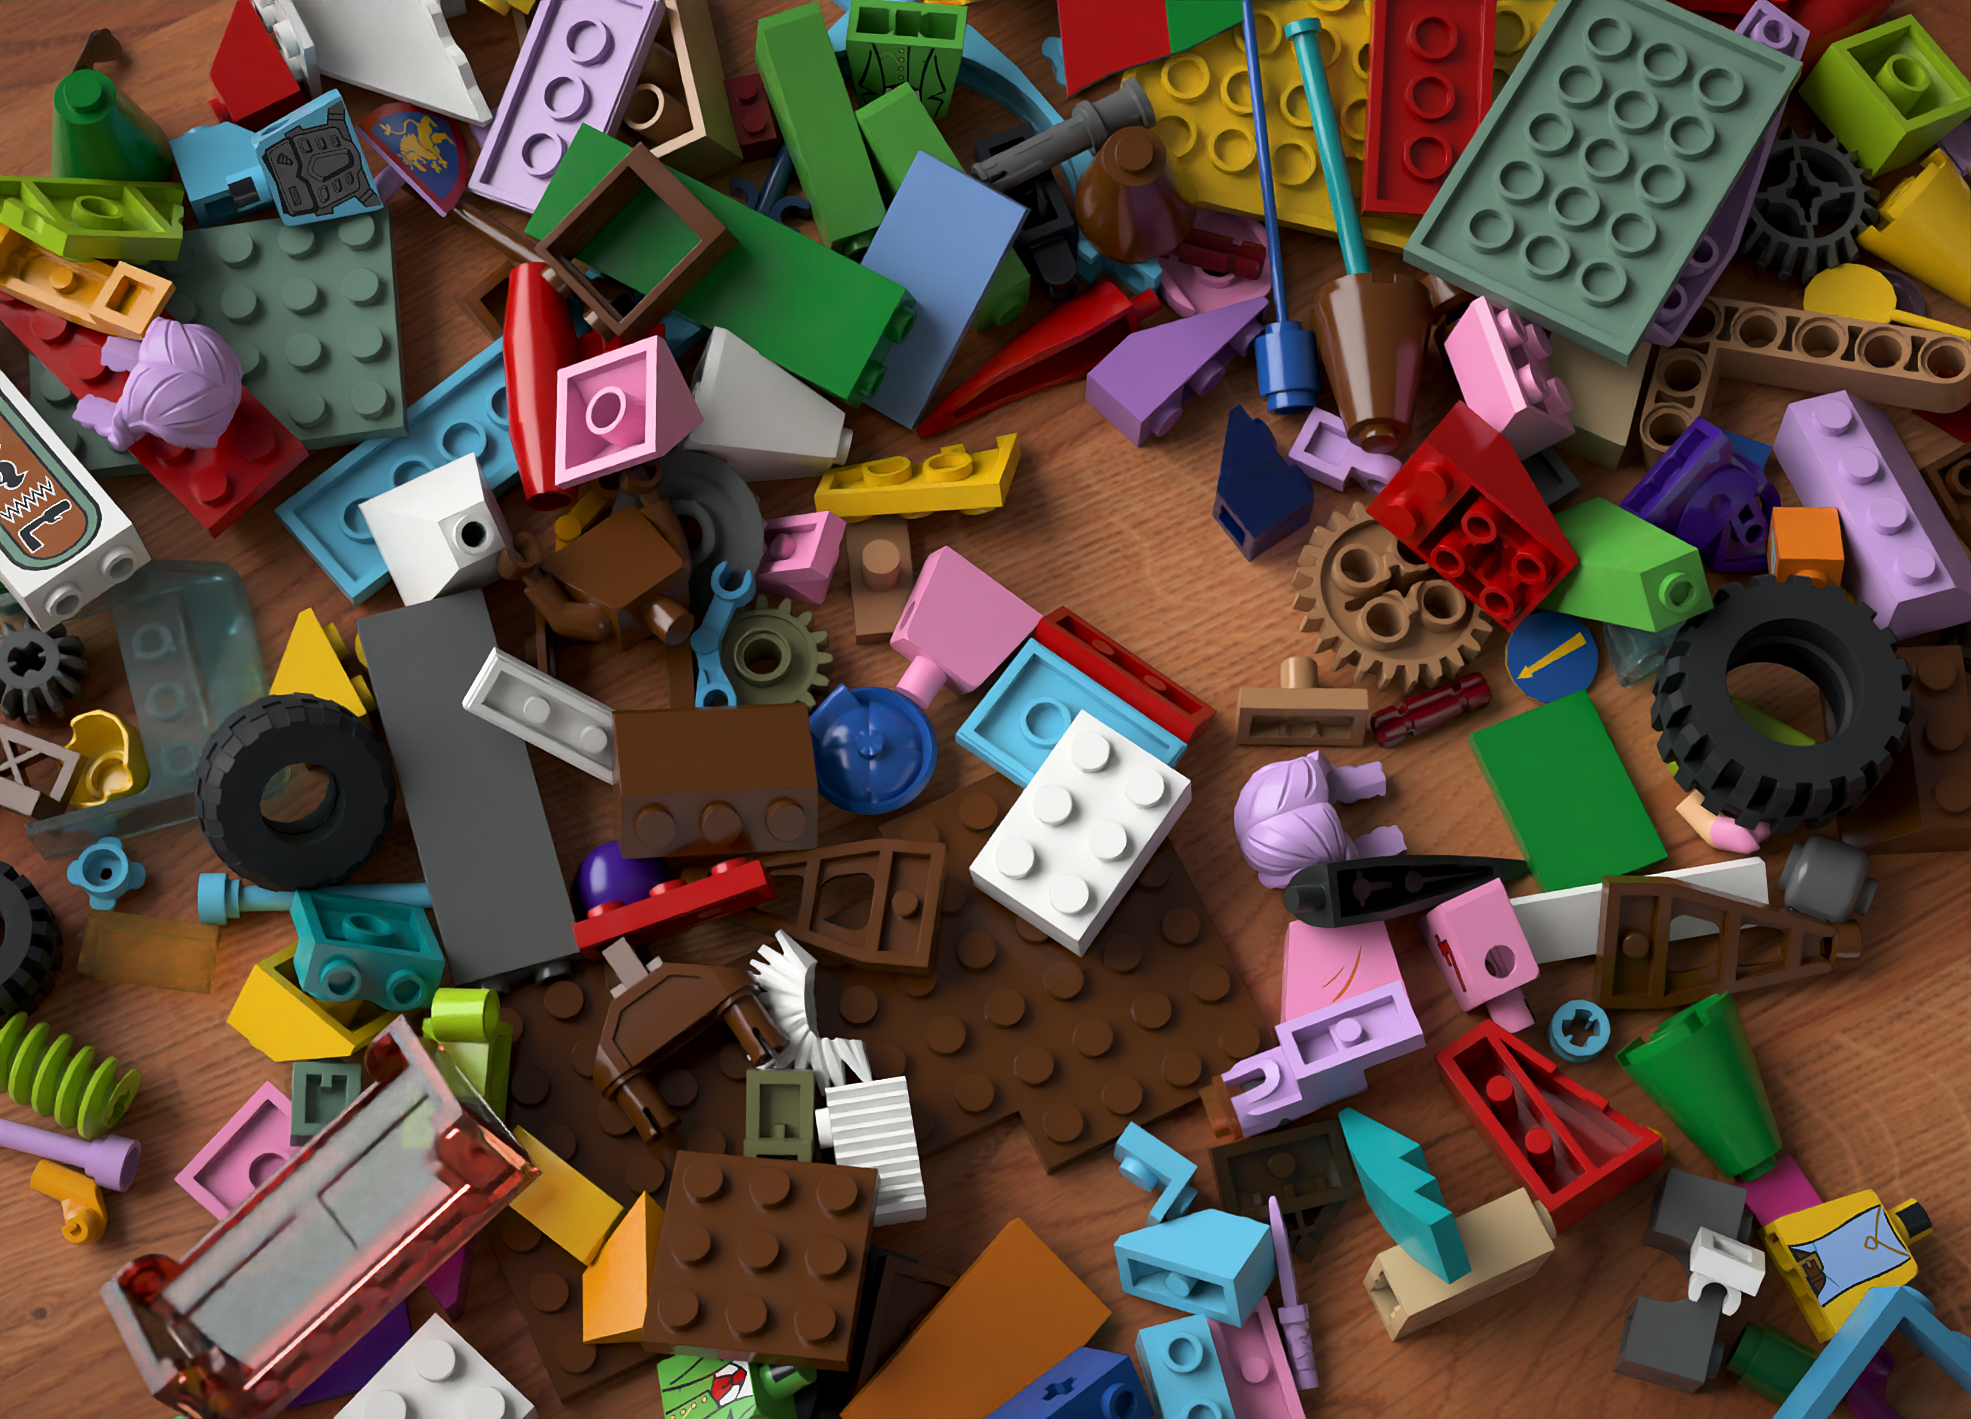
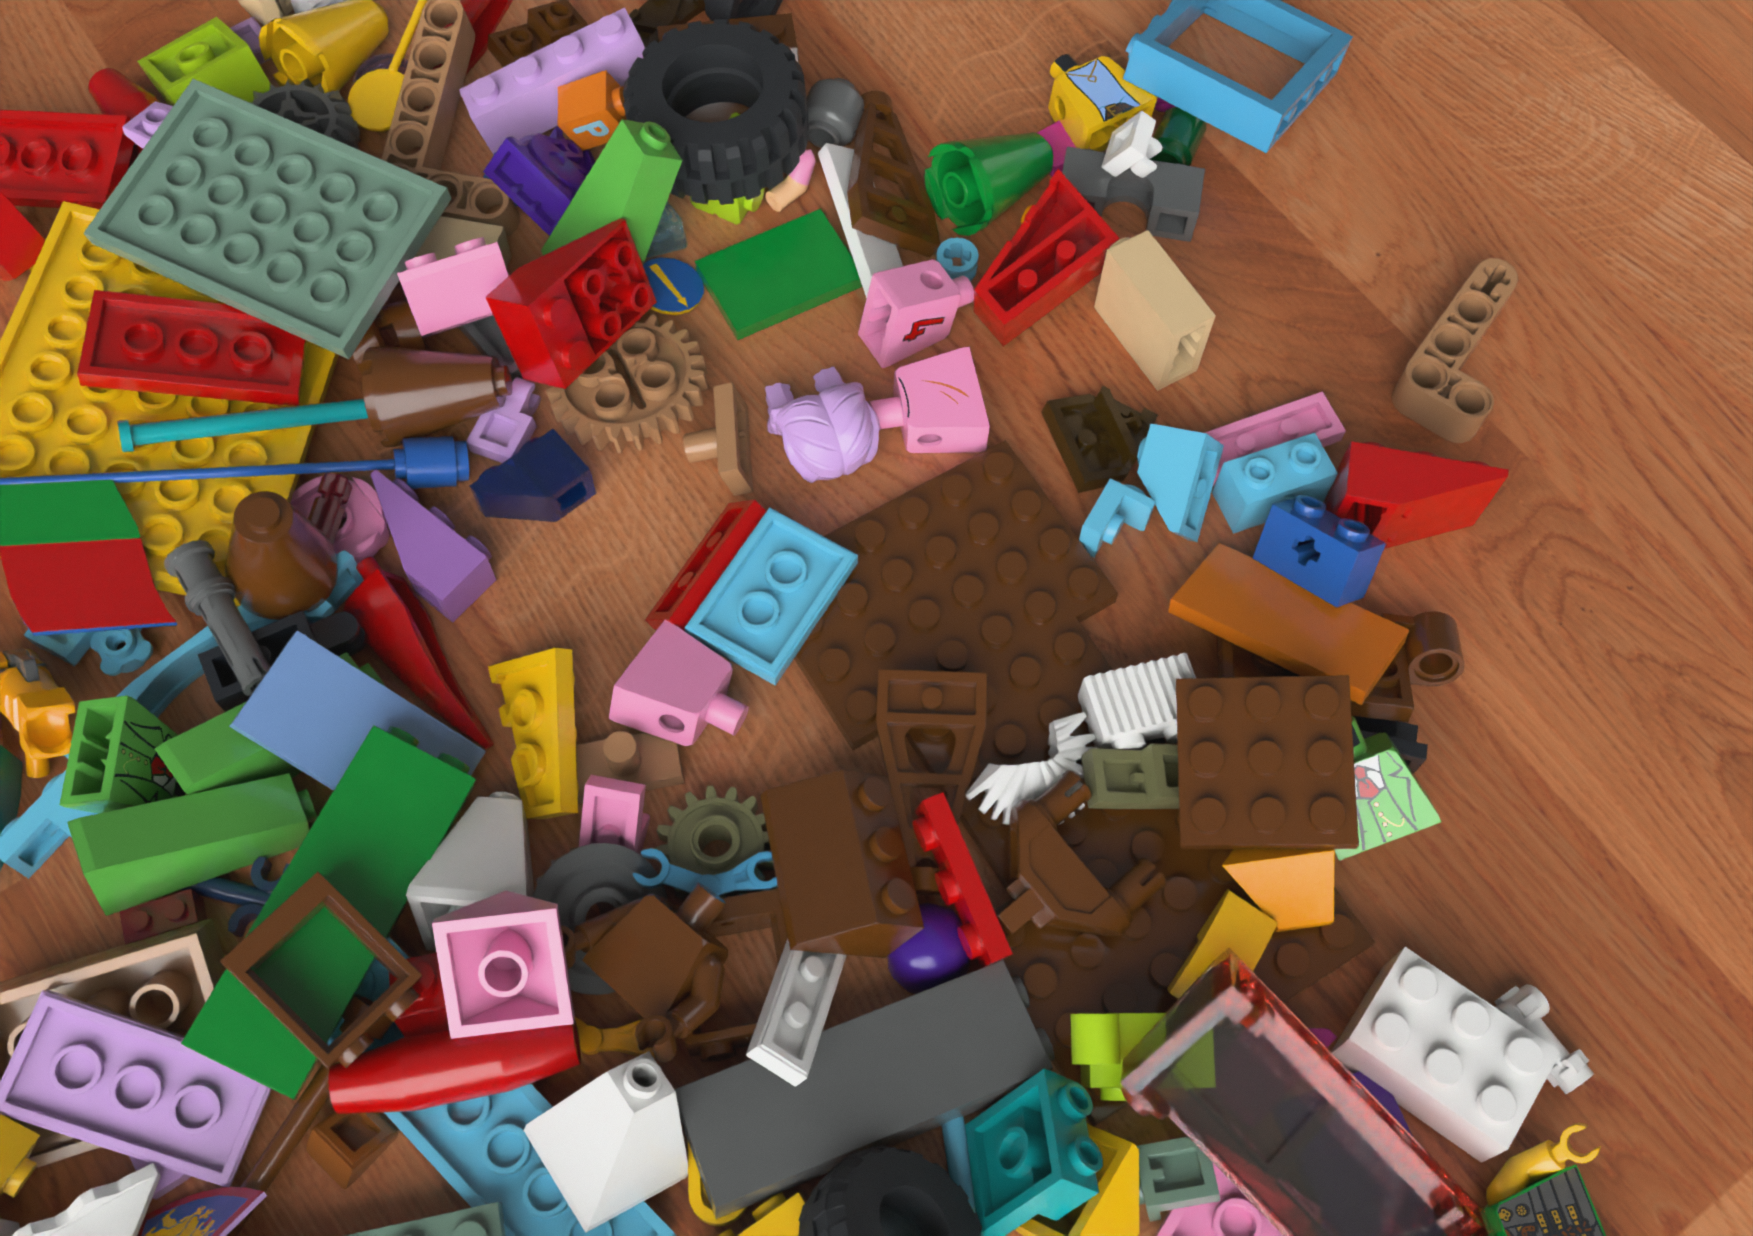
camera: 95 degrees left, 5 degrees down
blue piece [809,683,938,815] -> none
white brick [969,710,1192,957] -> none
lavender plate [1198,980,1426,1140] -> none
lavender piece [1269,1196,1319,1390] -> none
pearl dark grey piece [1283,855,1528,928] -> none
teal slope [1338,1107,1472,1285] -> none
dark red axle [1369,672,1492,747] -> none

